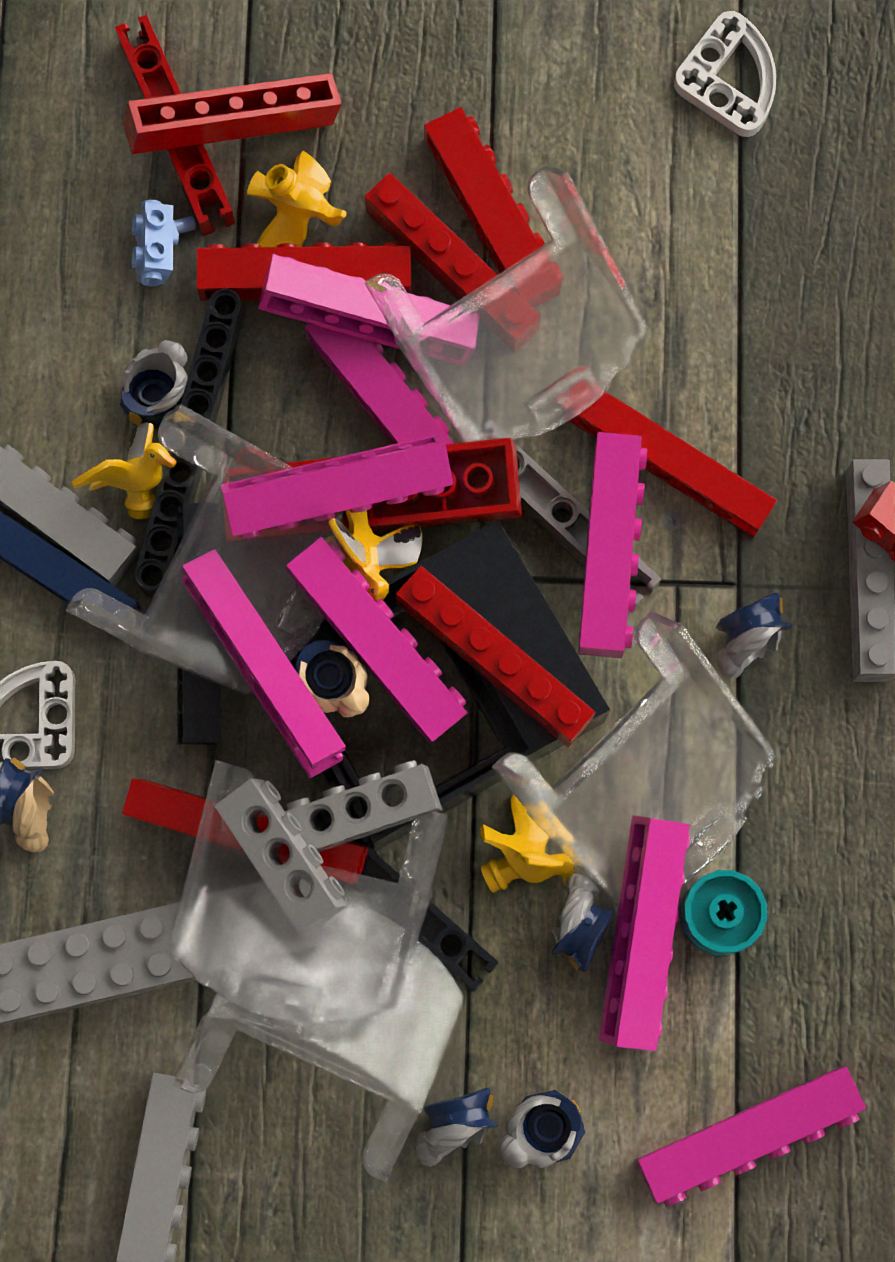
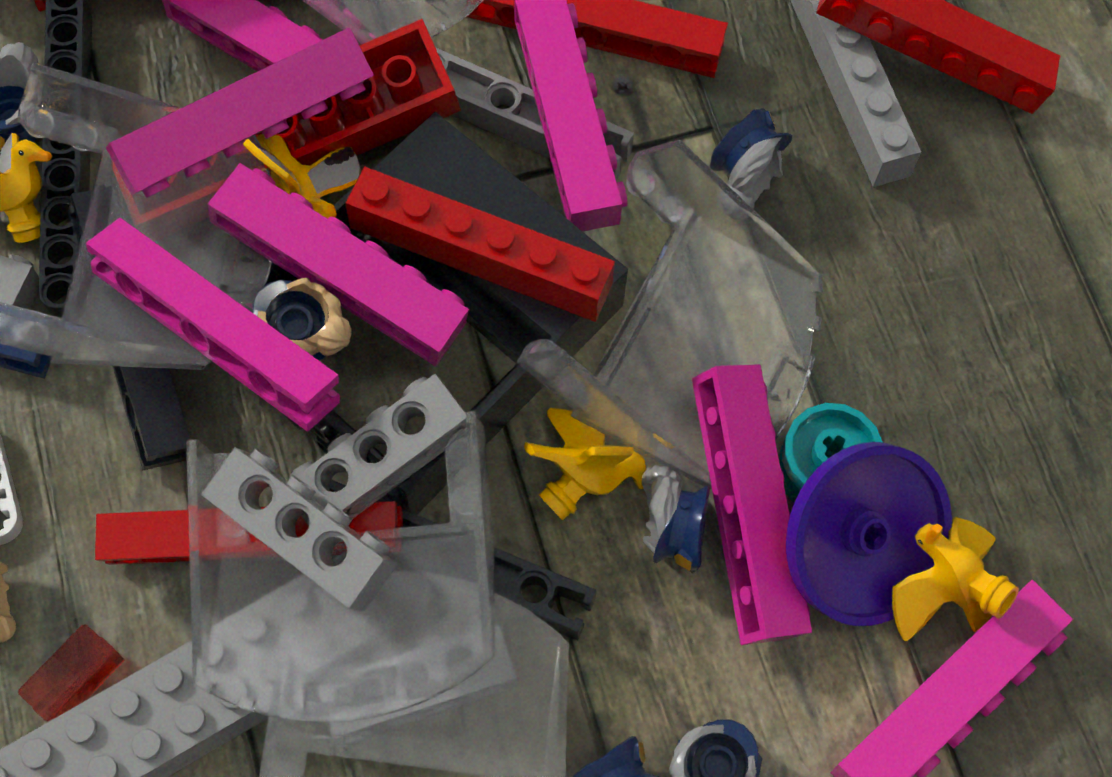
camera: 20 degrees left, 10 degrees down
none -> clear red panel [18,624,125,722]
none -> dark purple dish [786,442,952,626]
none -> yellow animal [892,517,1019,641]

